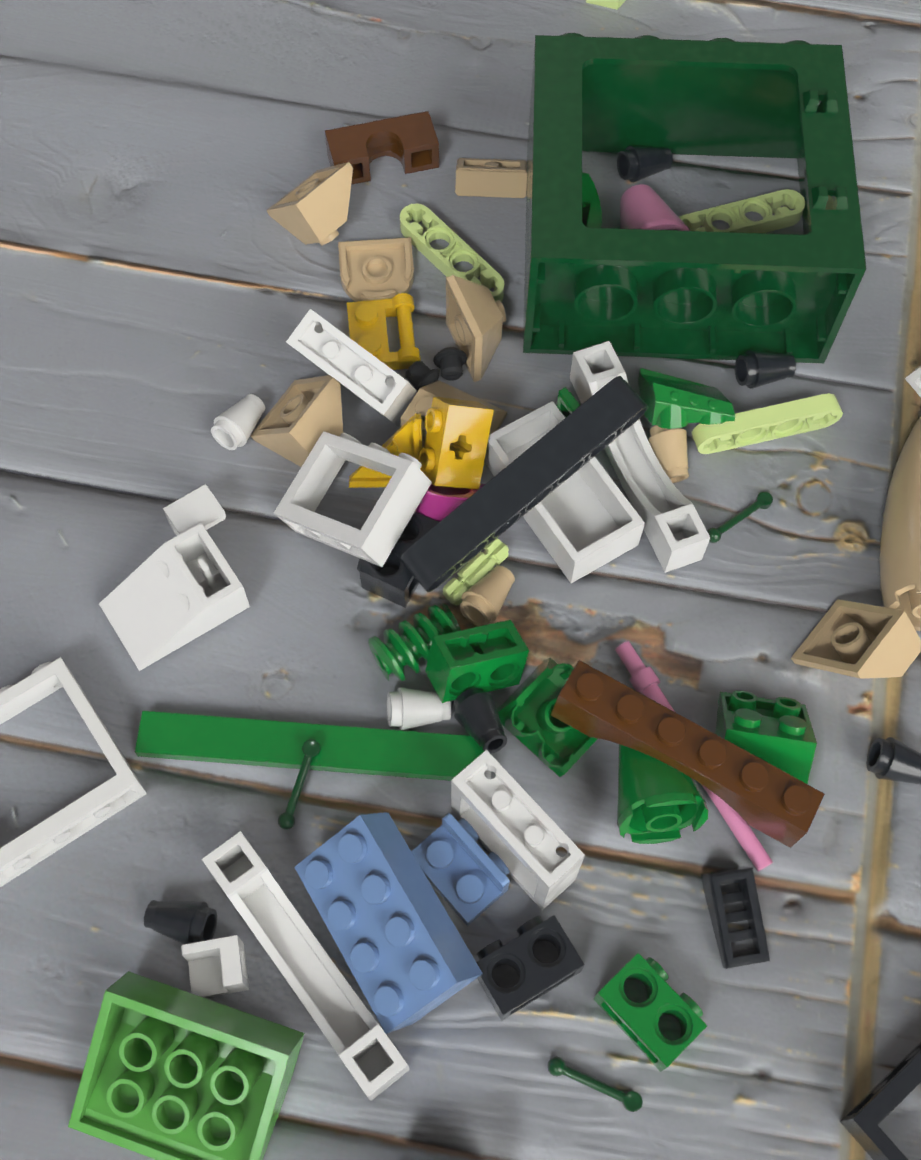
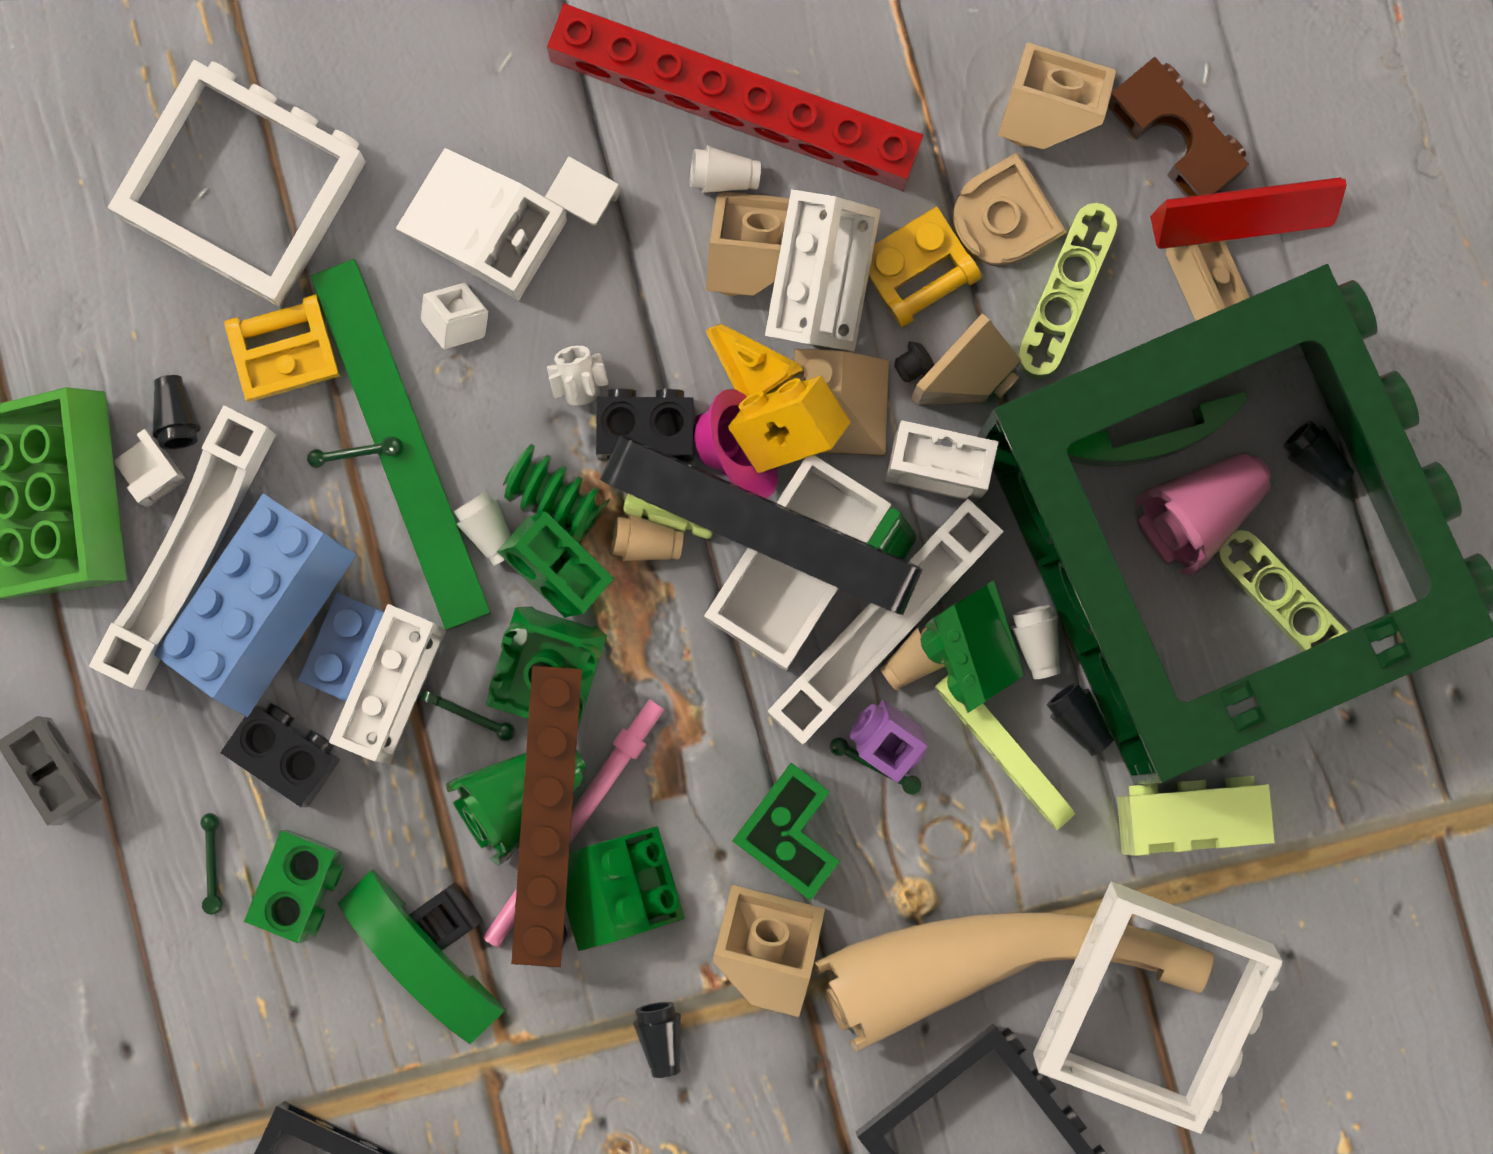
camera: 65 degrees right, 20 degrees up
white window [274,431,432,567] -> none
black piece [405,361,439,392] -> none
black cone [454,688,507,754] -> none
none -> yellow plate [224,294,340,403]
none -> green slope [338,869,506,1044]
none -> dark green hinge [420,690,515,741]
none -> white slope [421,282,489,350]
none -> red brick [547,3,923,192]
none -> white gear [547,346,608,405]
none -> green brick [732,763,840,901]
none -> medium lavender brick [850,699,928,783]
none -> white window [885,420,998,503]
none -> white cone [1011,605,1061,679]
none -> yellowish green wedge [1117,776,1275,856]
none -> red slope [1150,177,1347,249]

